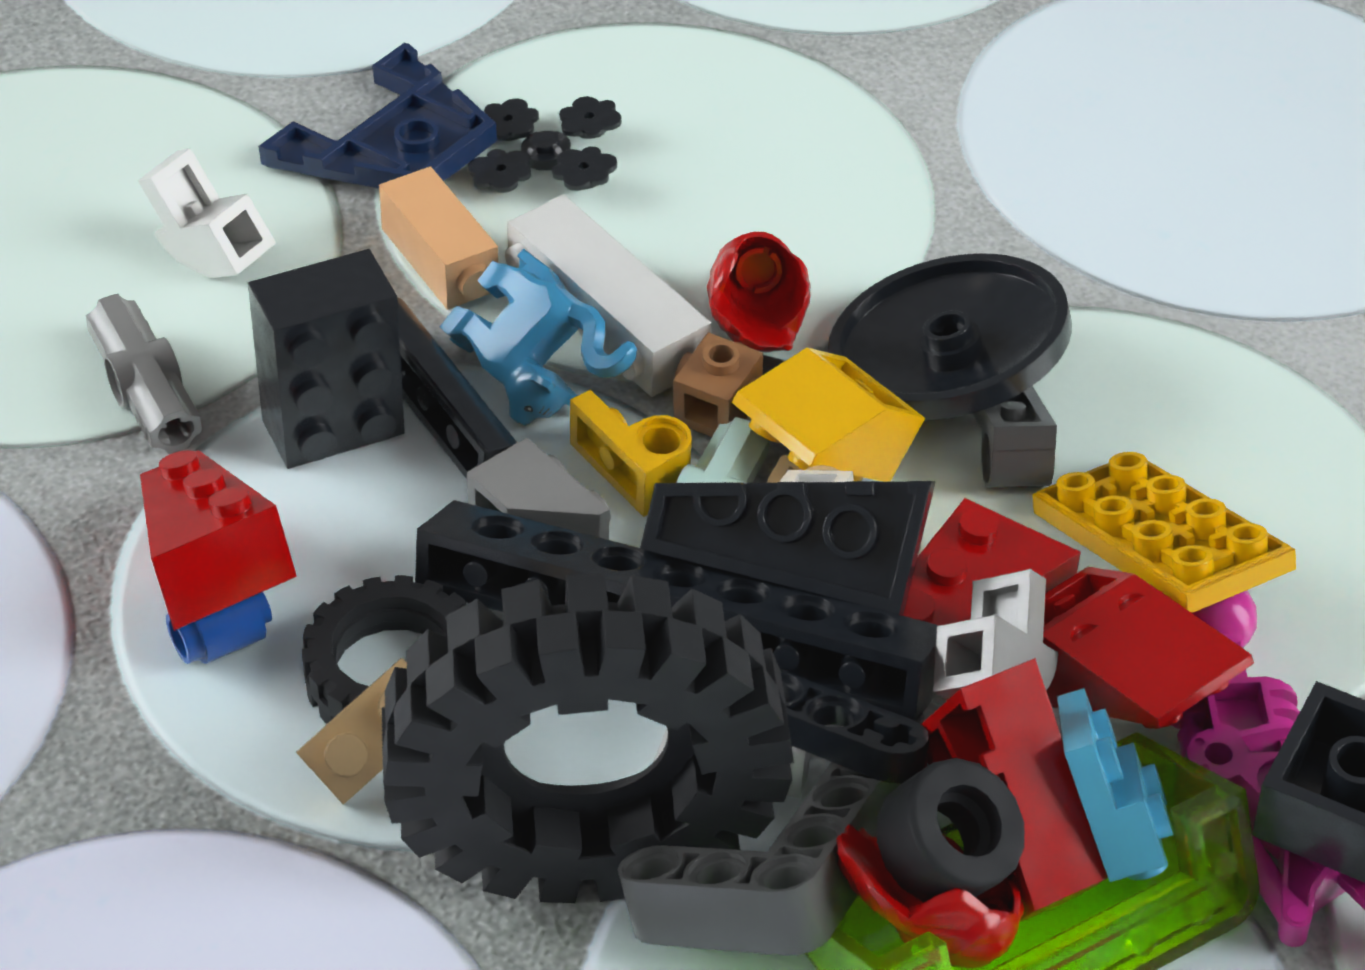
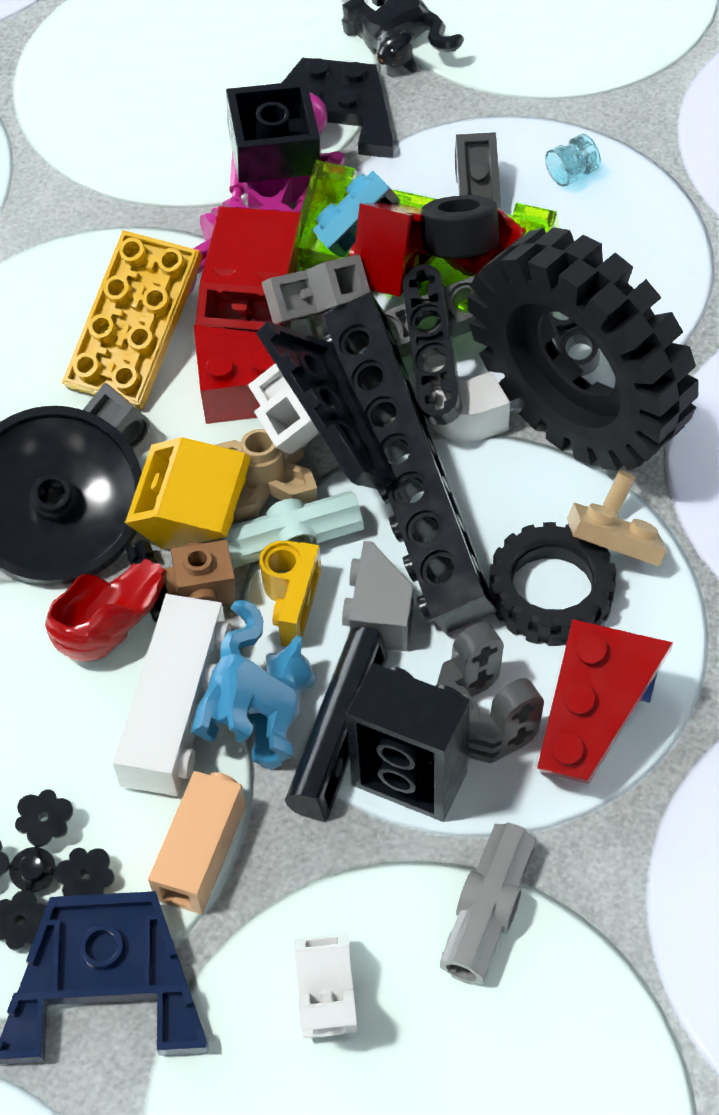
camera: 125 degrees left, 10 degrees up
none -> dark grey piece [436,622,544,763]

